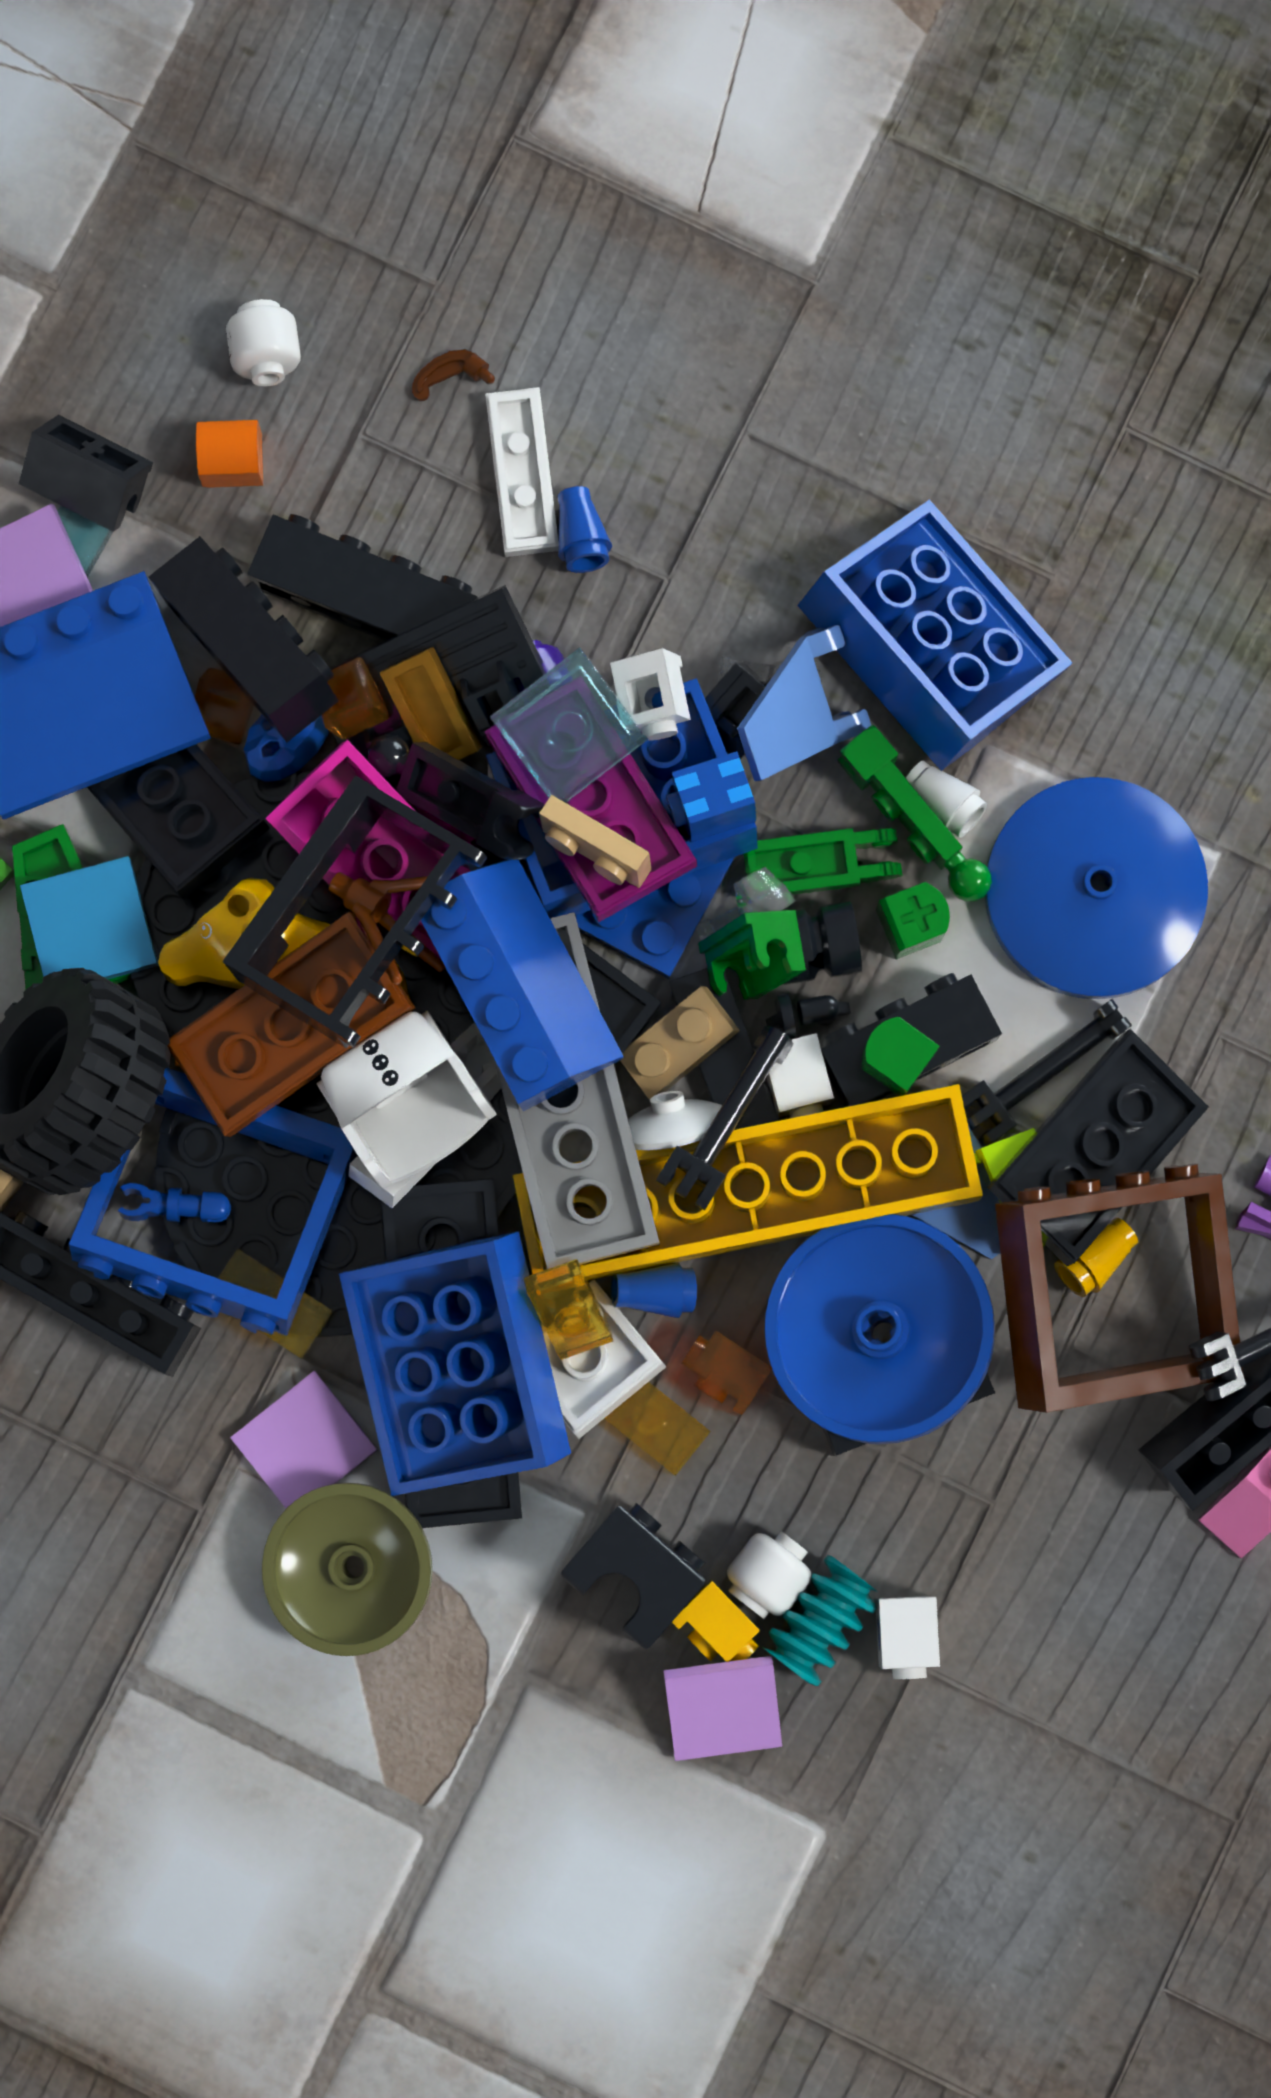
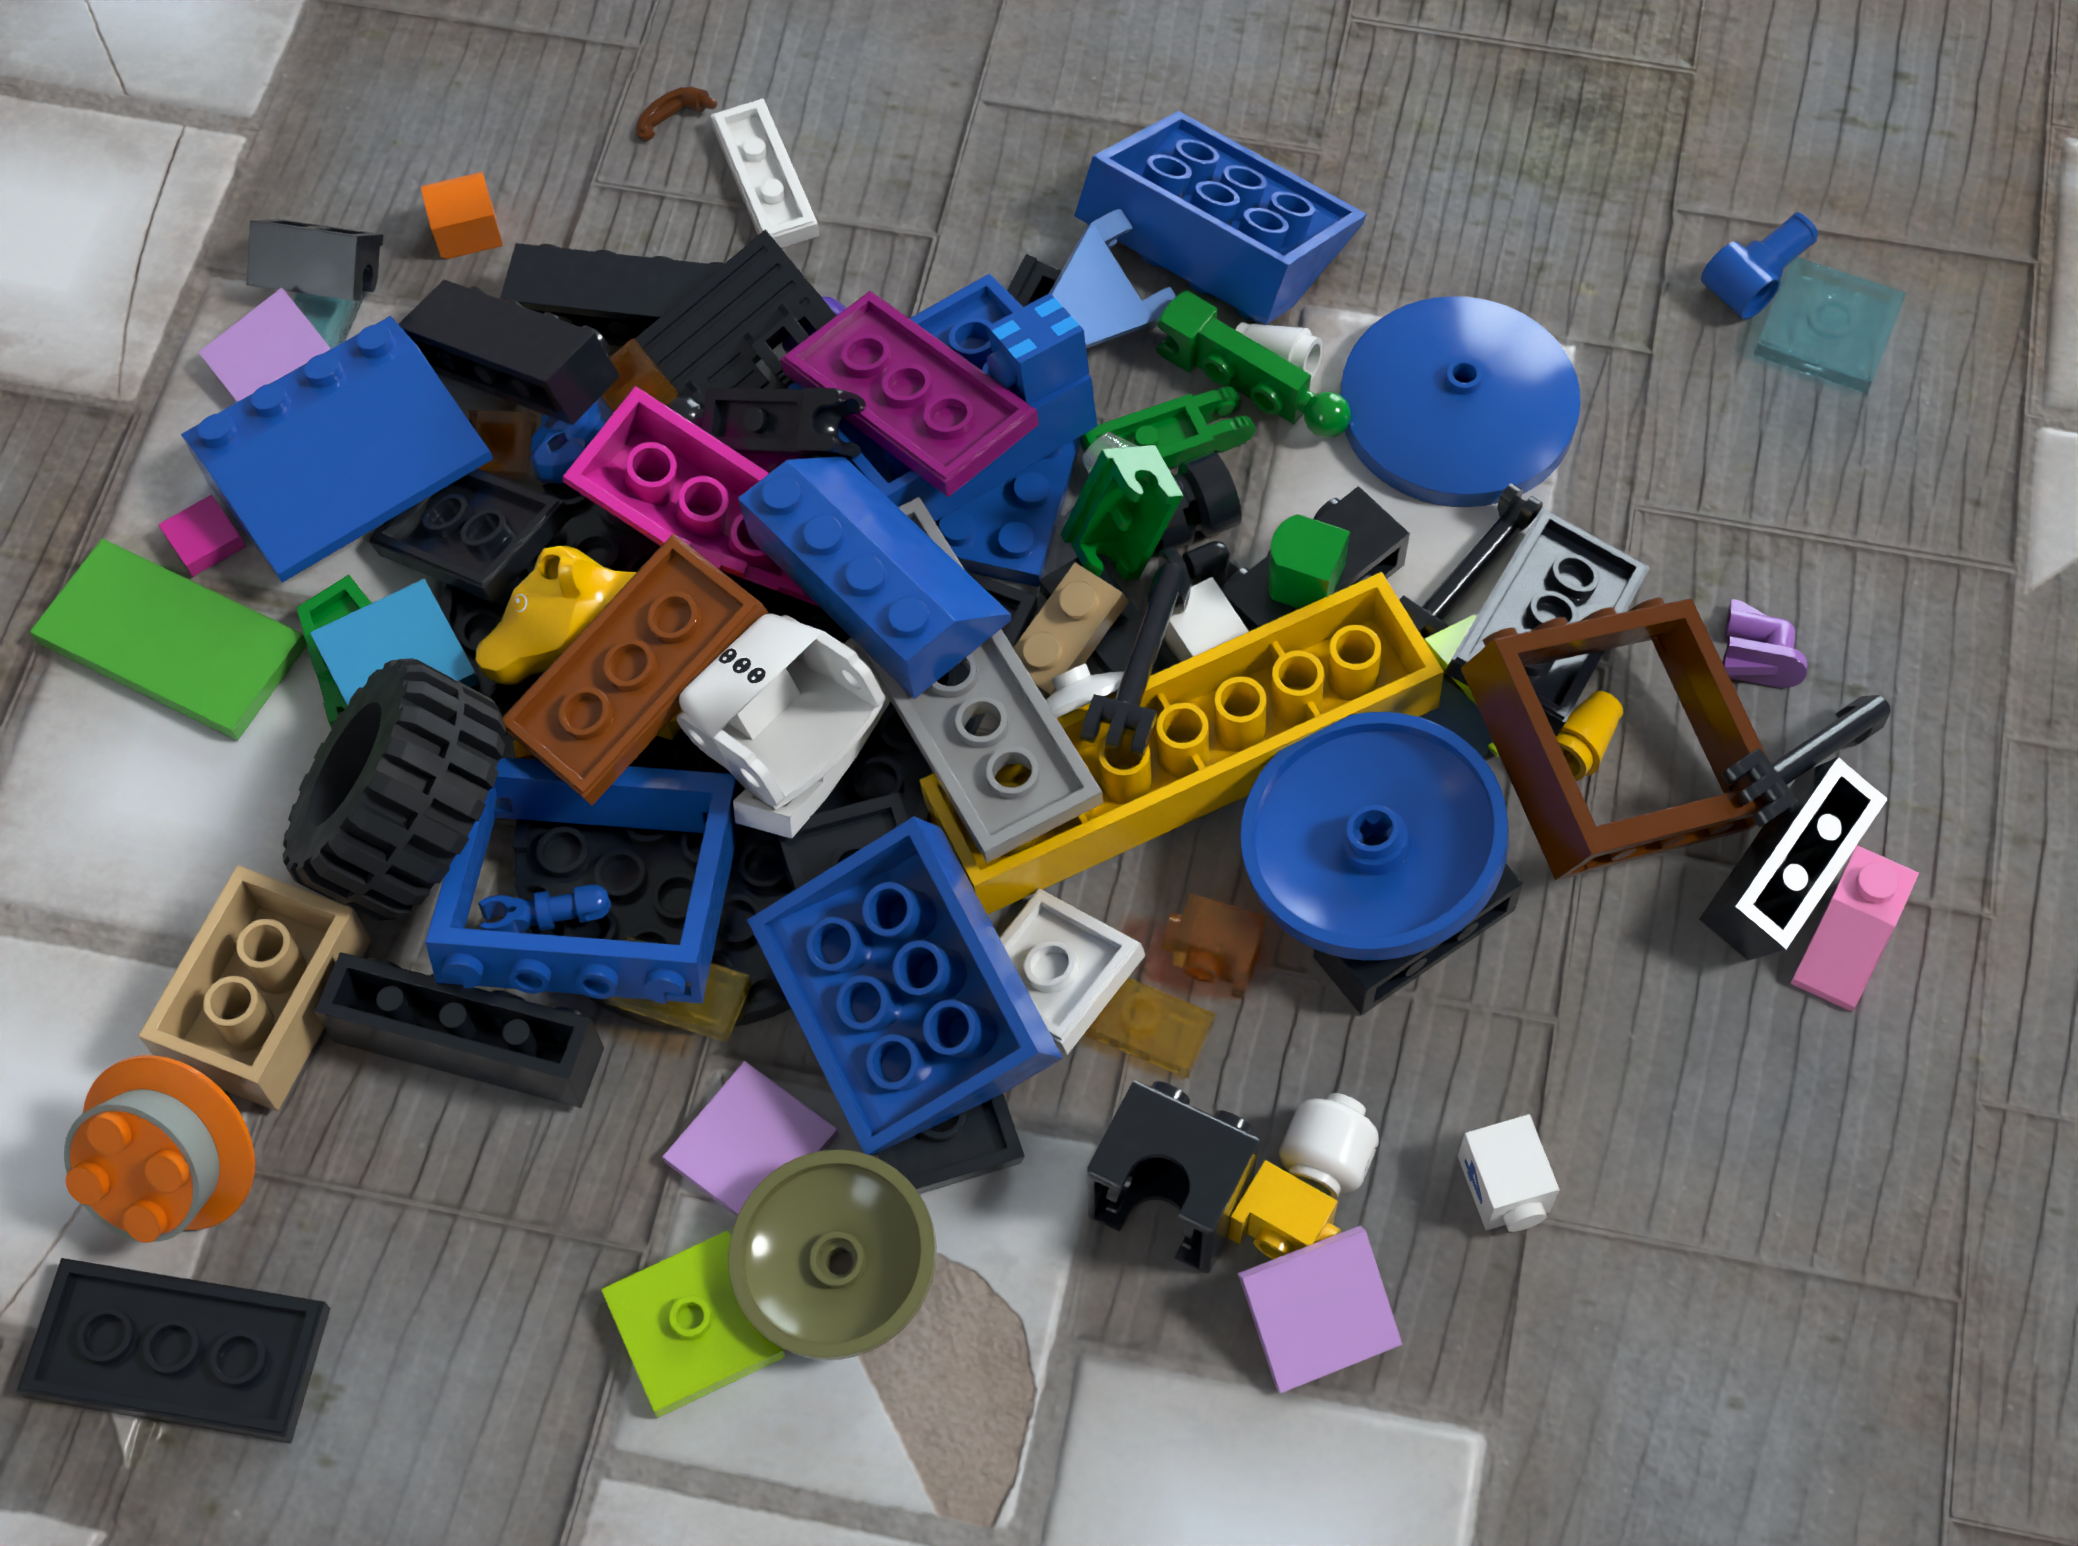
camera: 10 degrees left, 20 degrees down
black hinge [222,775,487,1049] -> none
white head [226,299,301,386] -> none
dark orange plant [329,872,446,985] -> none
pearl gold tile [380,647,482,760] -> none
clear light blue tile [490,647,648,803] -> none
clear yellow plate [523,1259,614,1360] -> none
tan plate [539,795,652,888] -> none
blue cone [557,486,612,573] -> none
white brick [610,648,691,741] -> none
blue cone [611,1262,697,1318] -> none
teal piece [762,1555,878,1686] -> none
green piece [876,882,950,960] -> none
none -> lime plate [601,1230,785,1418]

